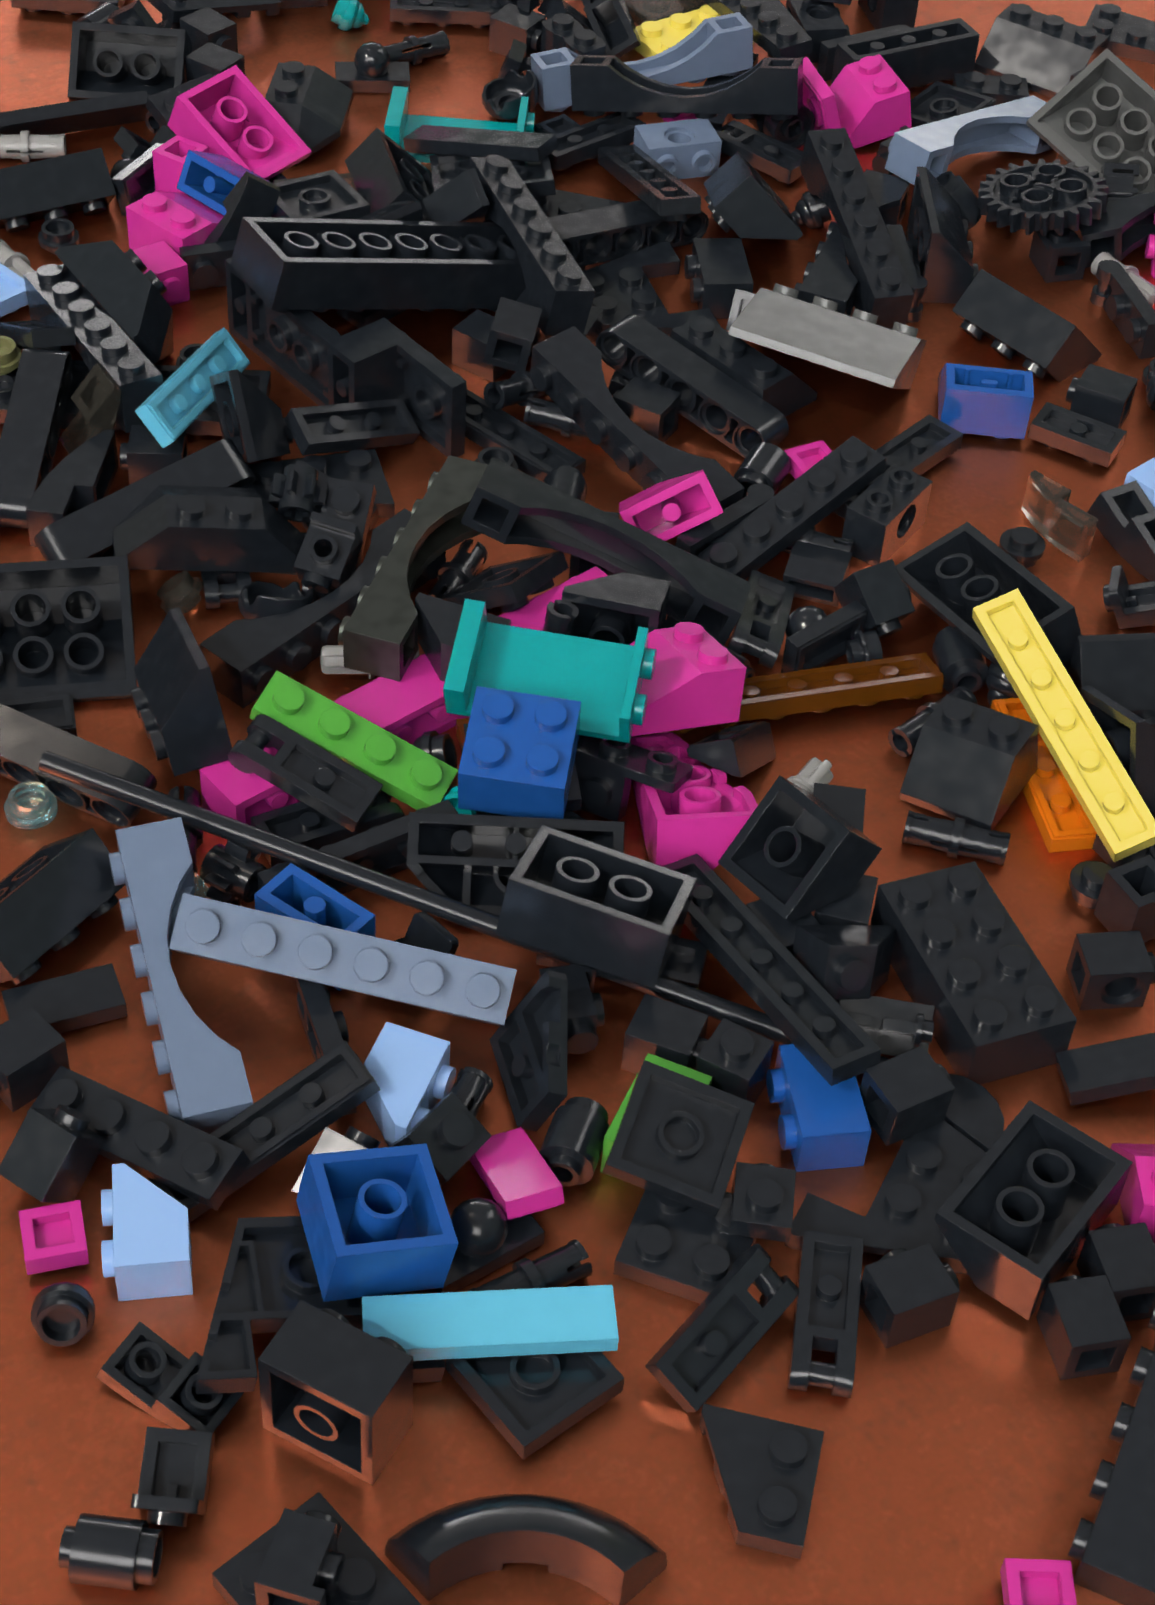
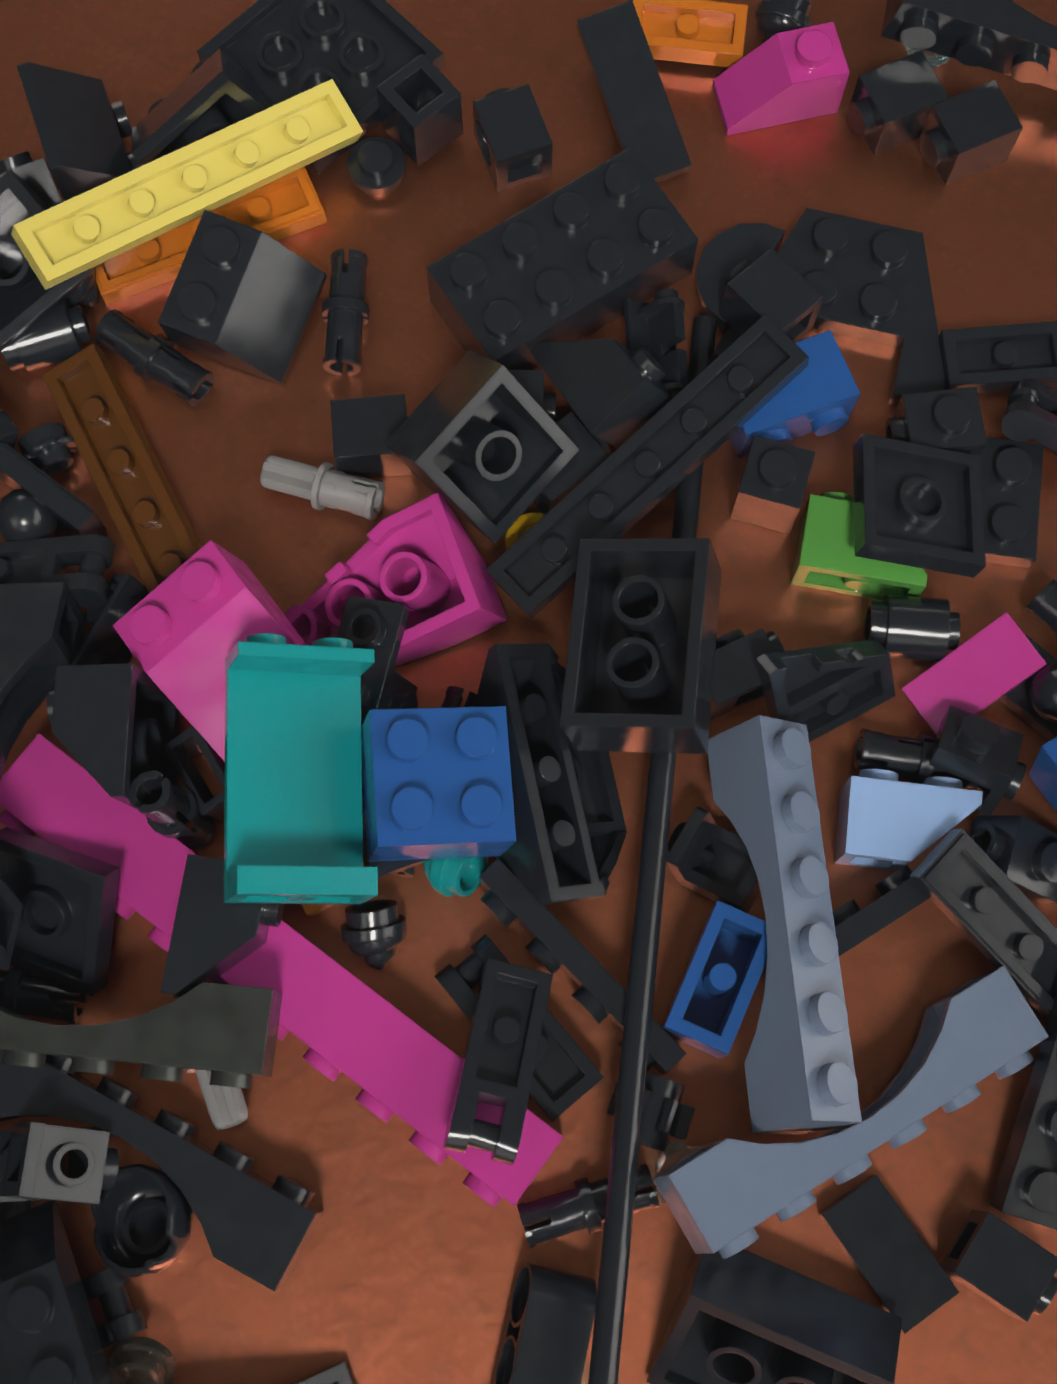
camera: 100 degrees left, 30 degrees up
black slope [130,607,232,777] -> none
bright green plate [249,670,458,810] -> none
black brick [621,993,709,1074] -> none
black slope [687,721,776,777] -> none
black brick [859,1243,960,1349] -> none
black slope [934,1100,1132,1320] -> none

